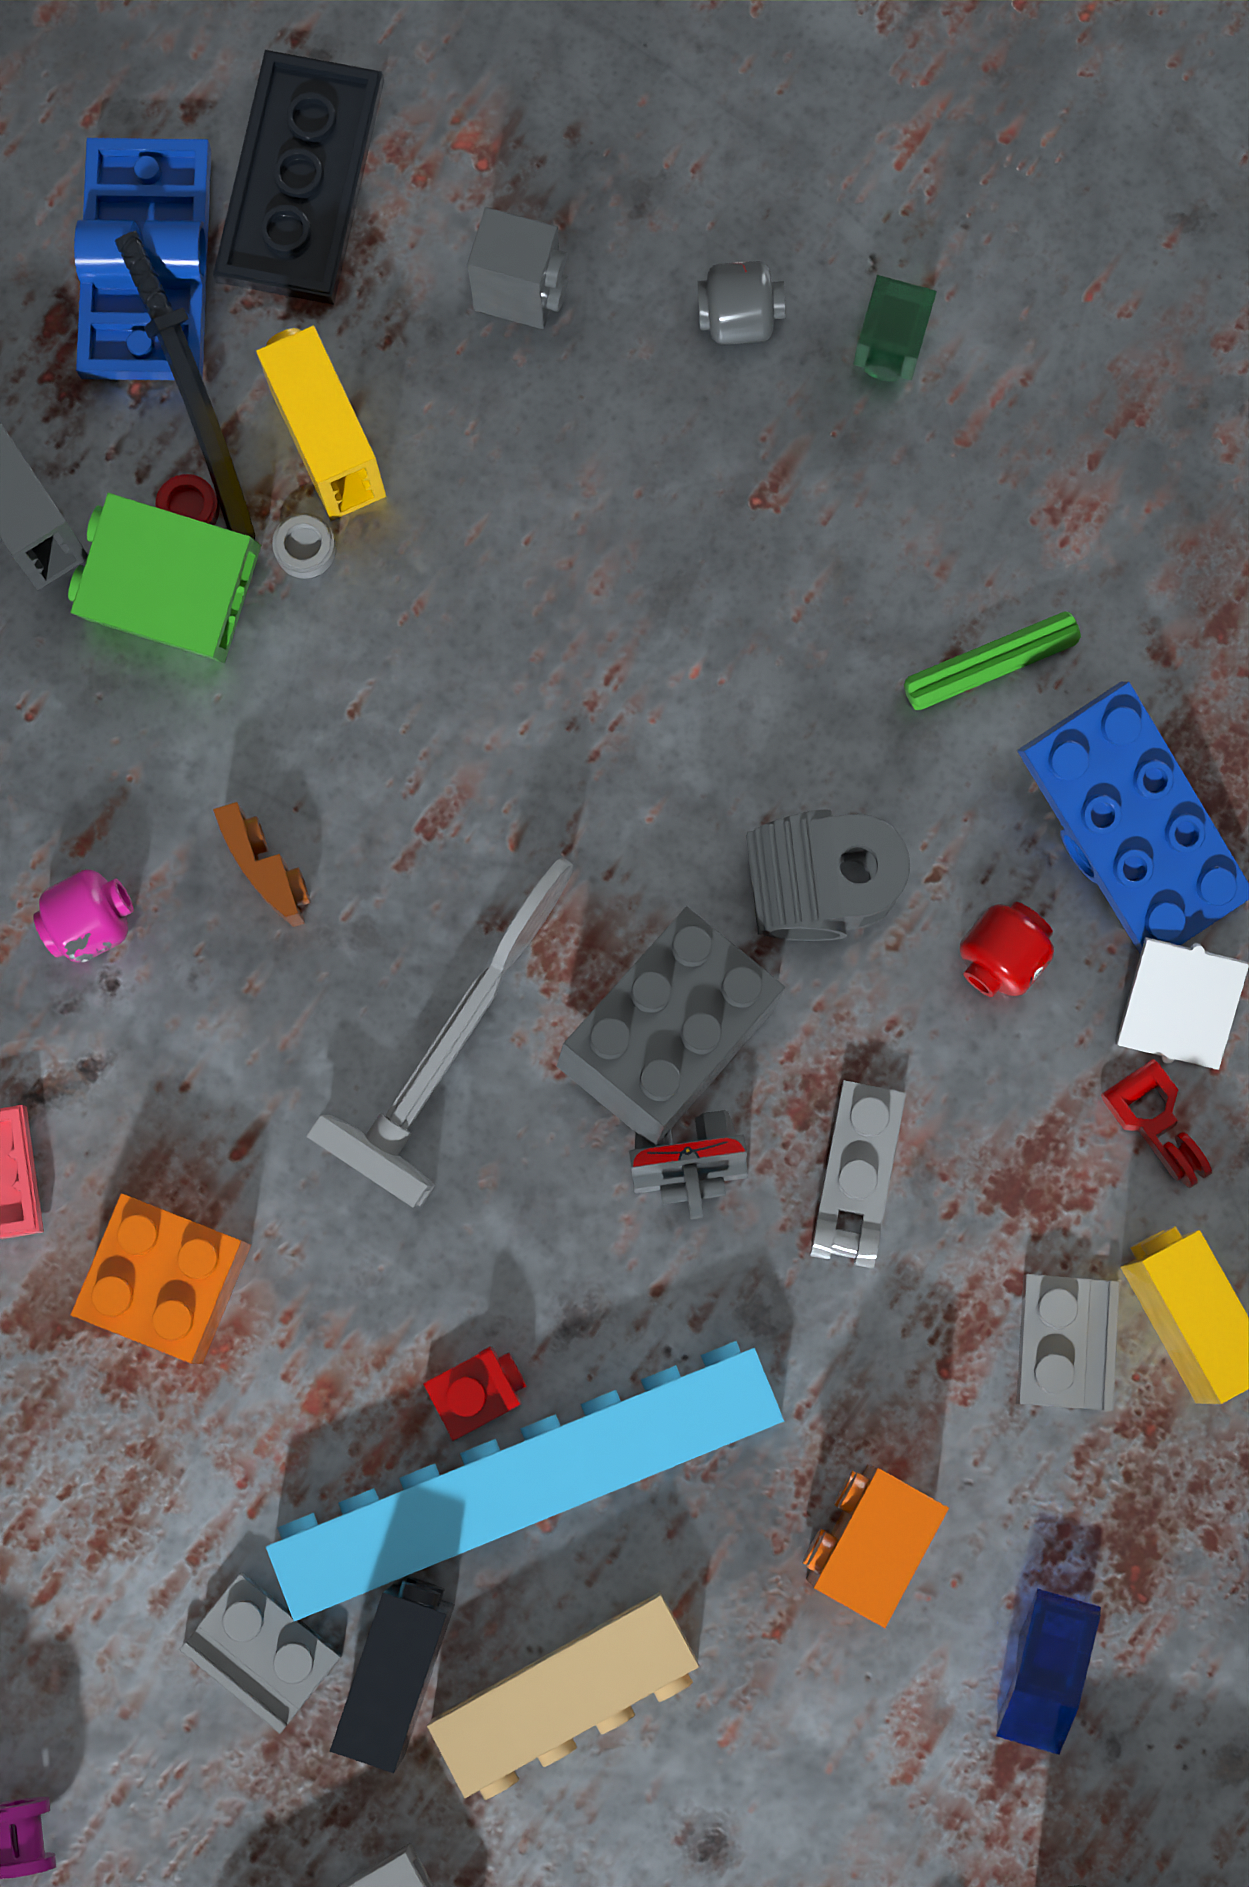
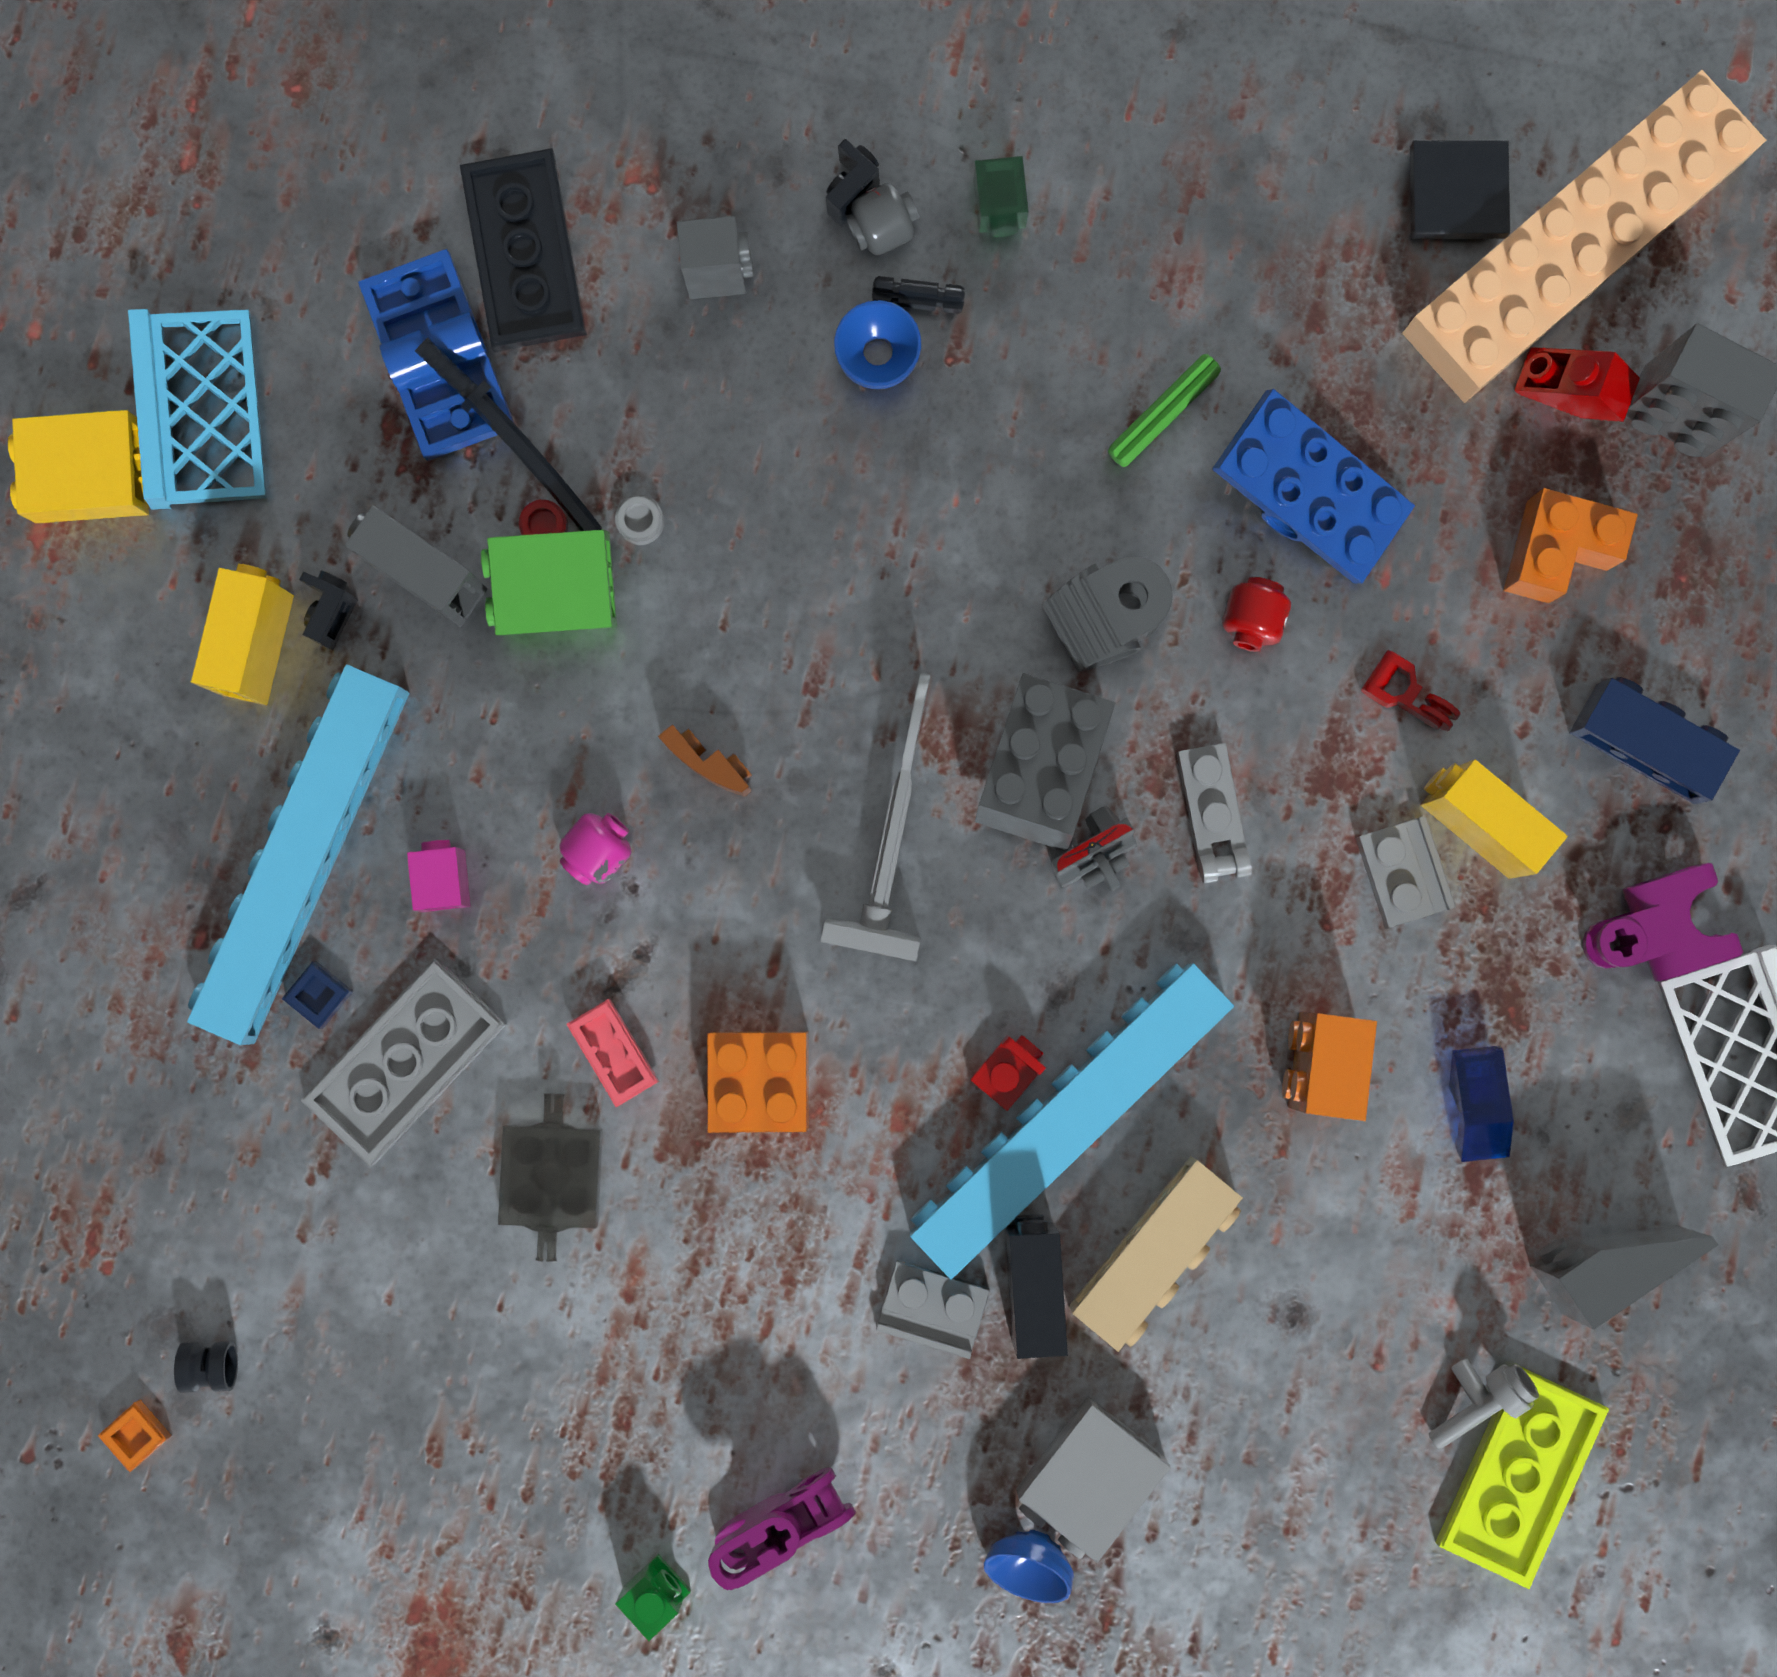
camera: 20 degrees left, 5 degrees up
yellow brick [256,325,387,521] -> none
white piece [1116,937,1249,1070] -> none
none -> black bracket [825,139,880,227]
none -> blue piece [834,300,921,389]
none -> black axle [872,276,965,314]

